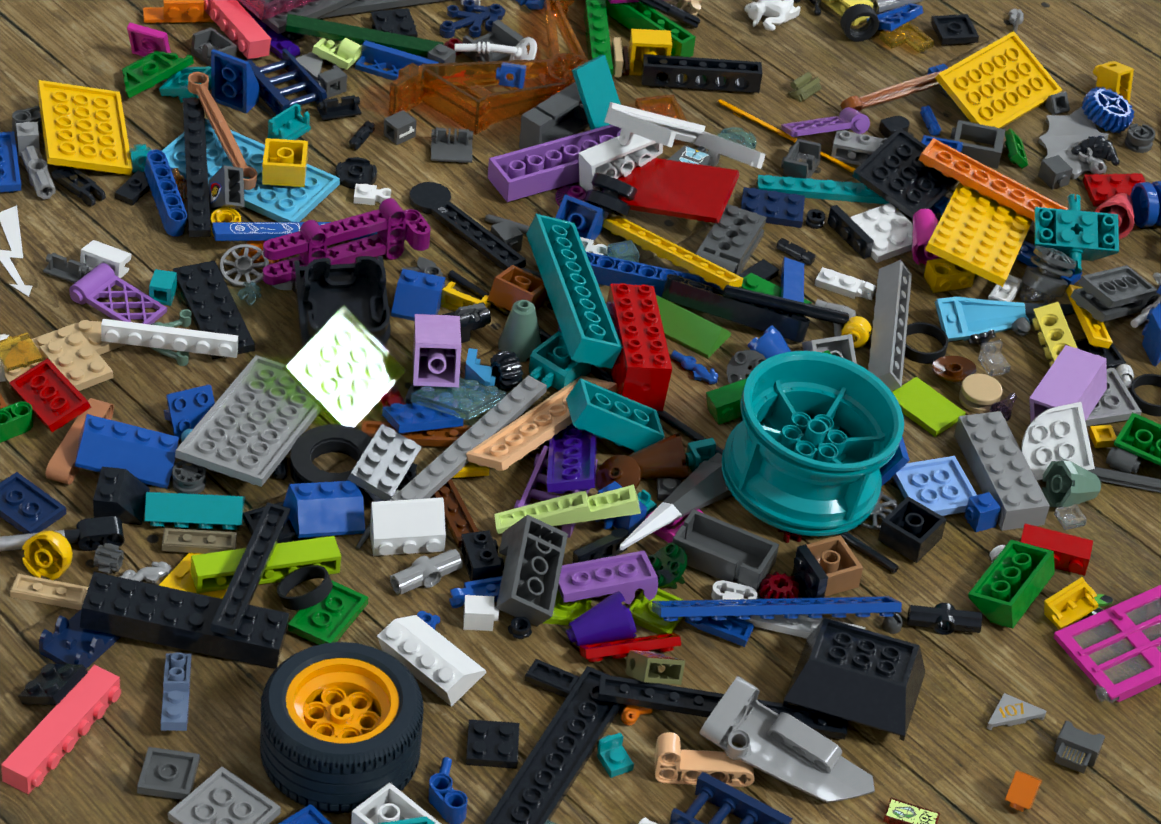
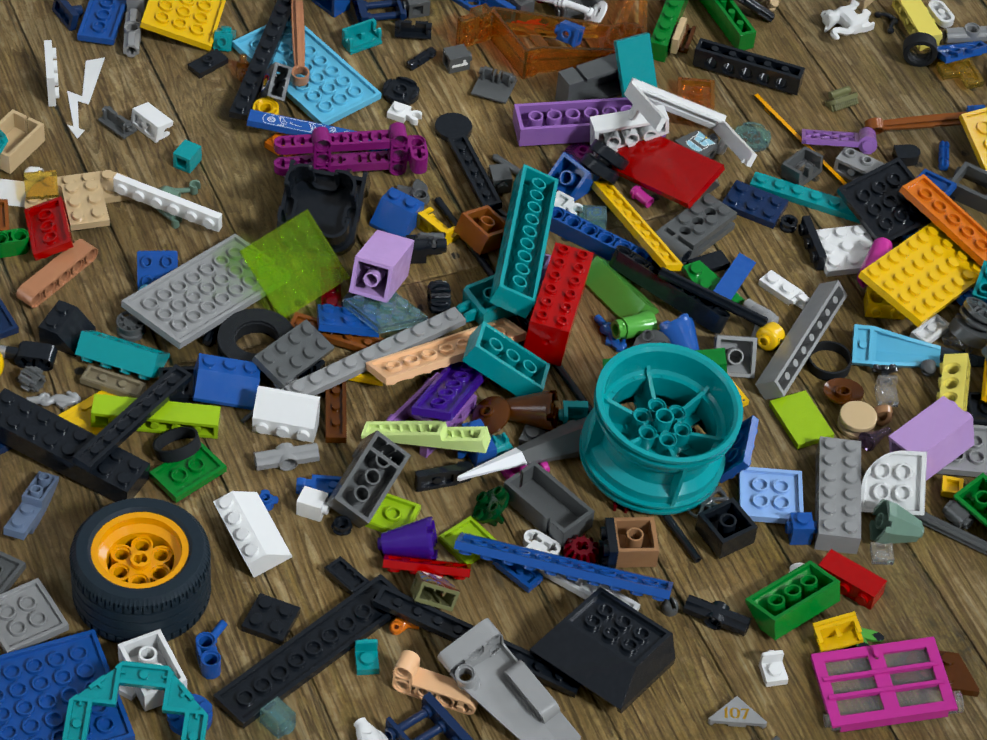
camera: 20 degrees right, 5 degrees up
black hinge [51,166,106,206] -> none
medium lavender piece [69,263,167,325] -> none
blue slope [75,414,179,489] -> none
blue beam [144,149,187,237] -> none
black plate [173,260,255,360] -> none
light grey wheel [220,244,269,287] -> none
clear light blue plate [237,281,262,305] -> none
yellow brick [262,138,308,187] -> none
black brick [460,530,504,581] -> none
dark azure slope [464,348,496,398] -> none
sand green cone [498,300,542,362] -> none
medium lavender hinge [558,551,658,604] -> none
yellow brick [628,29,672,75] -> none
black axle [776,238,816,265] -> none
none -> bright green plant [611,310,657,339]
none -> dark pink pin [630,185,654,208]
none -> white bracket [759,650,788,687]
none -> medium nougat tile [874,405,894,426]

